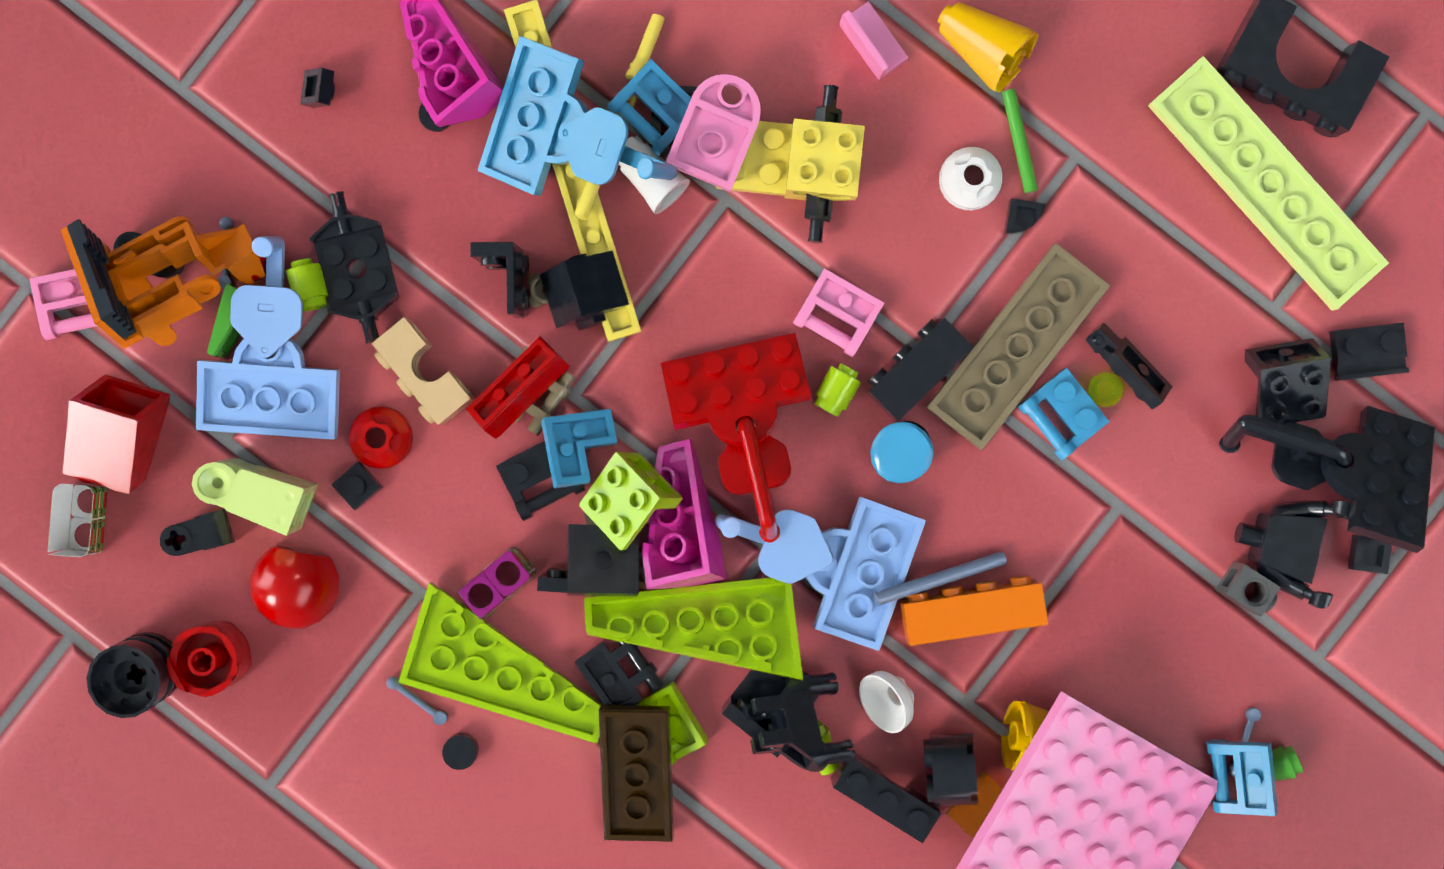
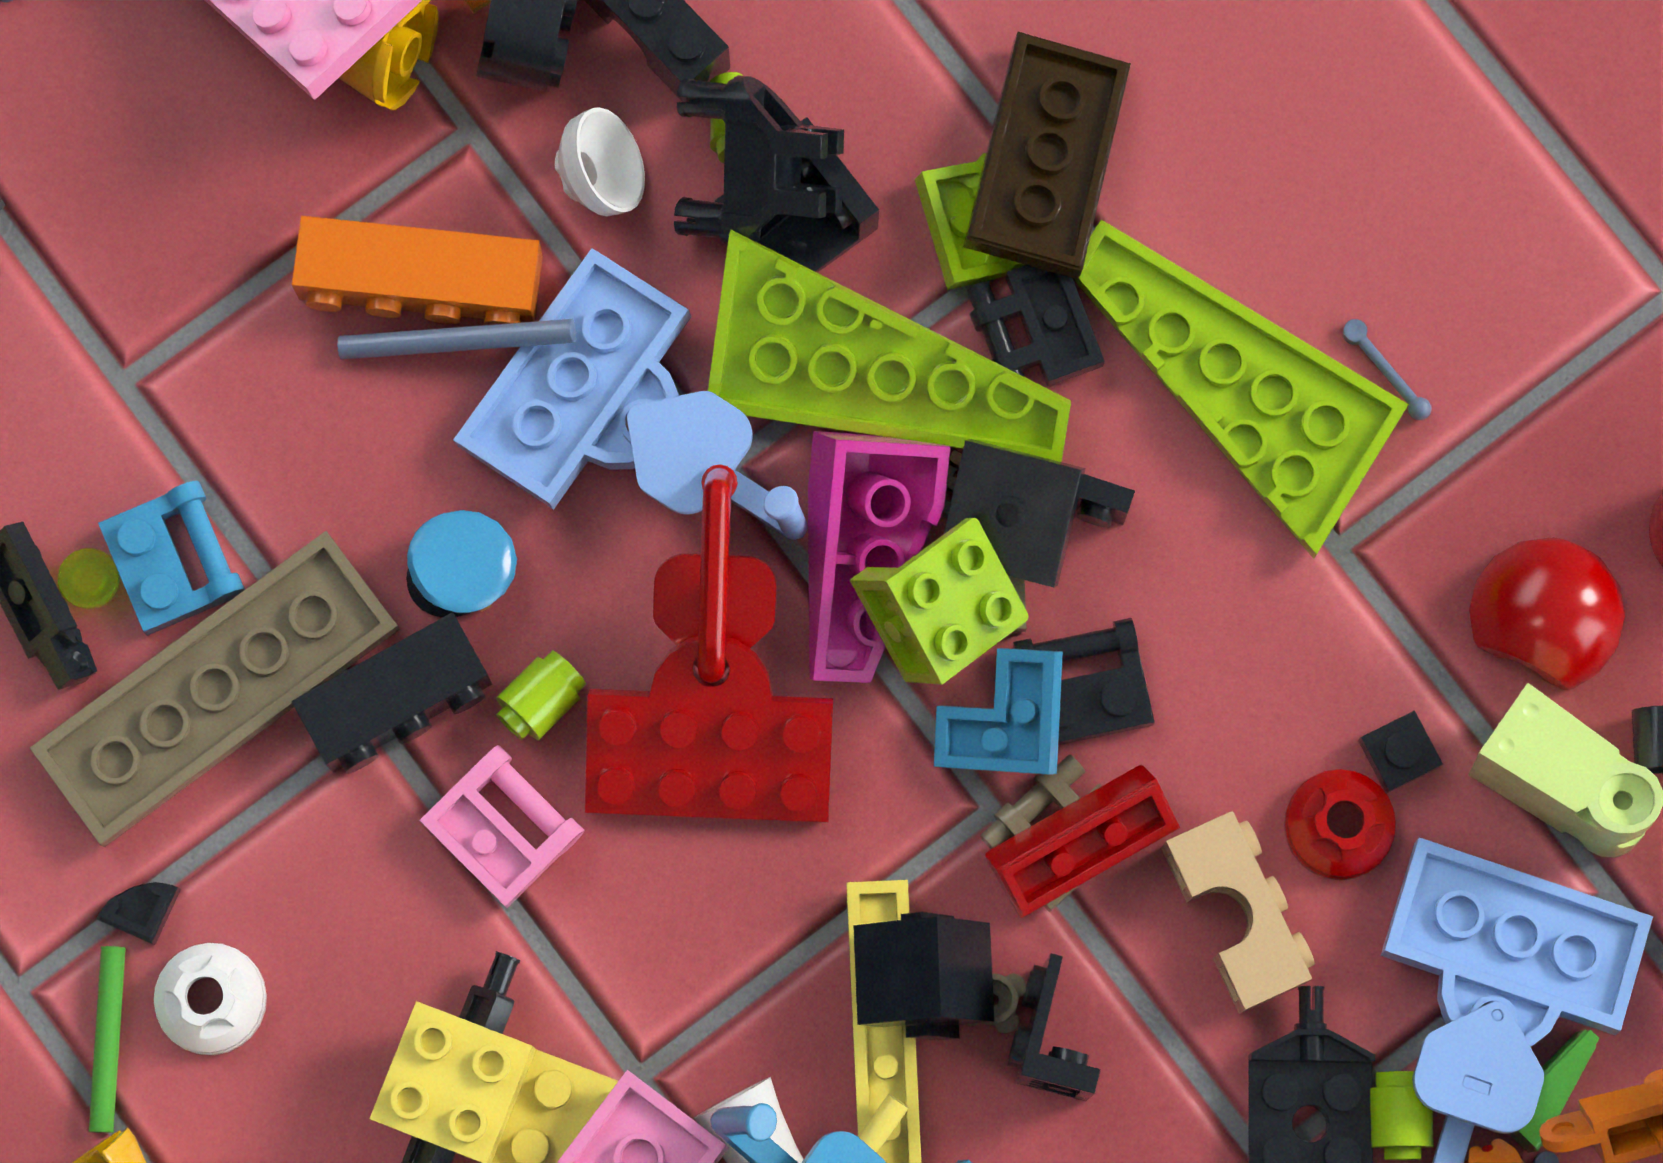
camera: 165 degrees left, 10 degrees down
black tile [442,733,479,770] -> none
magenta piece [458,547,536,619] -> none

